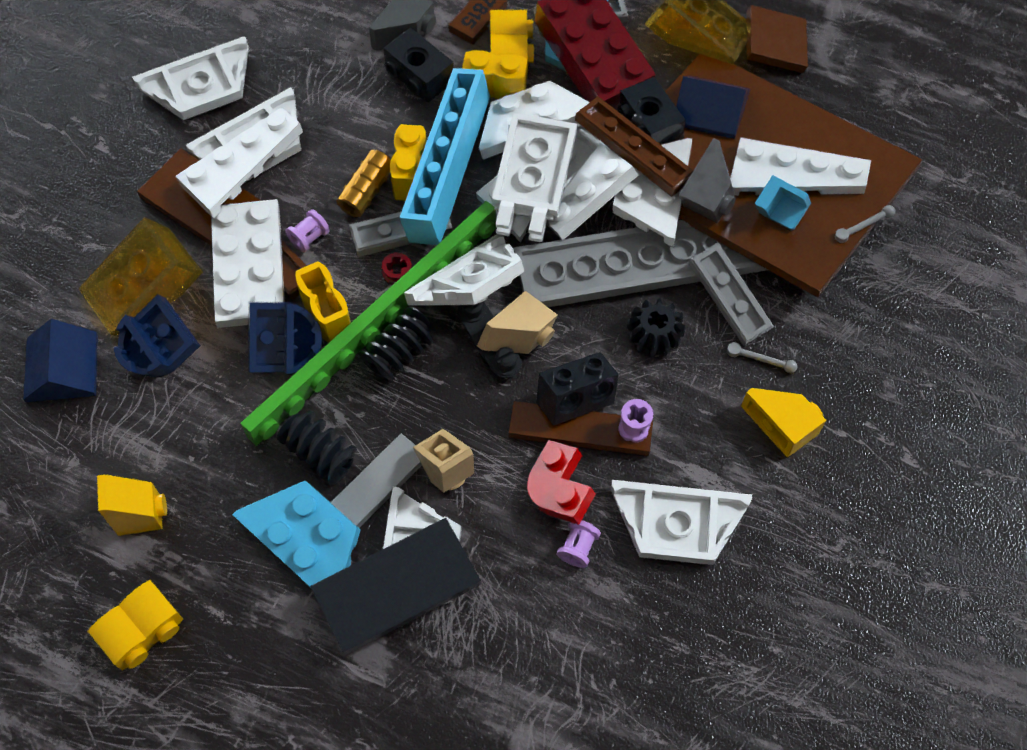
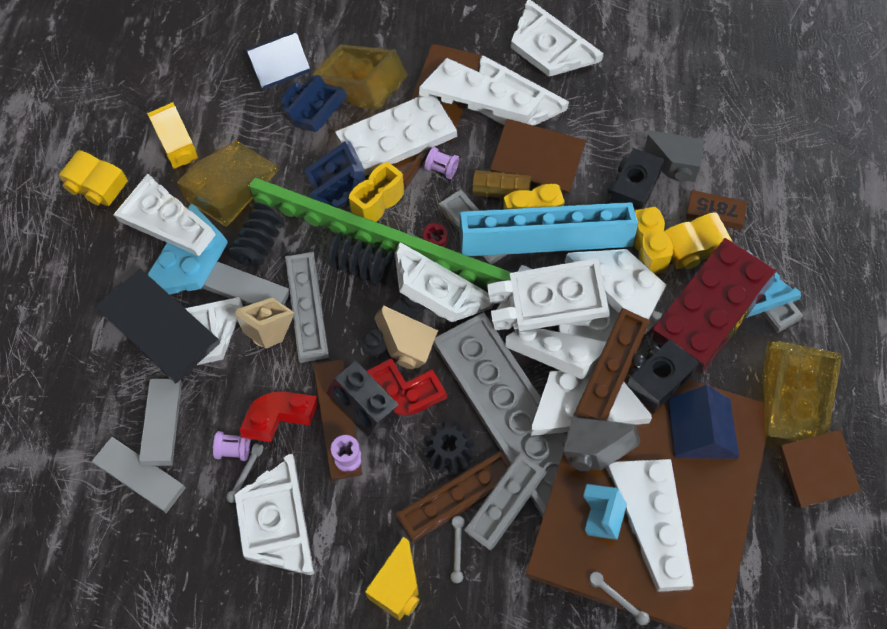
camera: 75 degrees right, 0 degrees up
none -> light grey tile [92,437,186,513]
none -> white wing [113,174,216,256]
none -> light grey tile [139,379,182,466]
none -> clear yellow slope [177,141,279,227]
none -> light grey hinge [226,443,263,503]
none -> light grey tile [285,252,329,363]
none -> red plate [367,358,447,415]
none -> reddish brown tile [396,450,511,543]
none -> reddish brown tile [490,119,586,194]

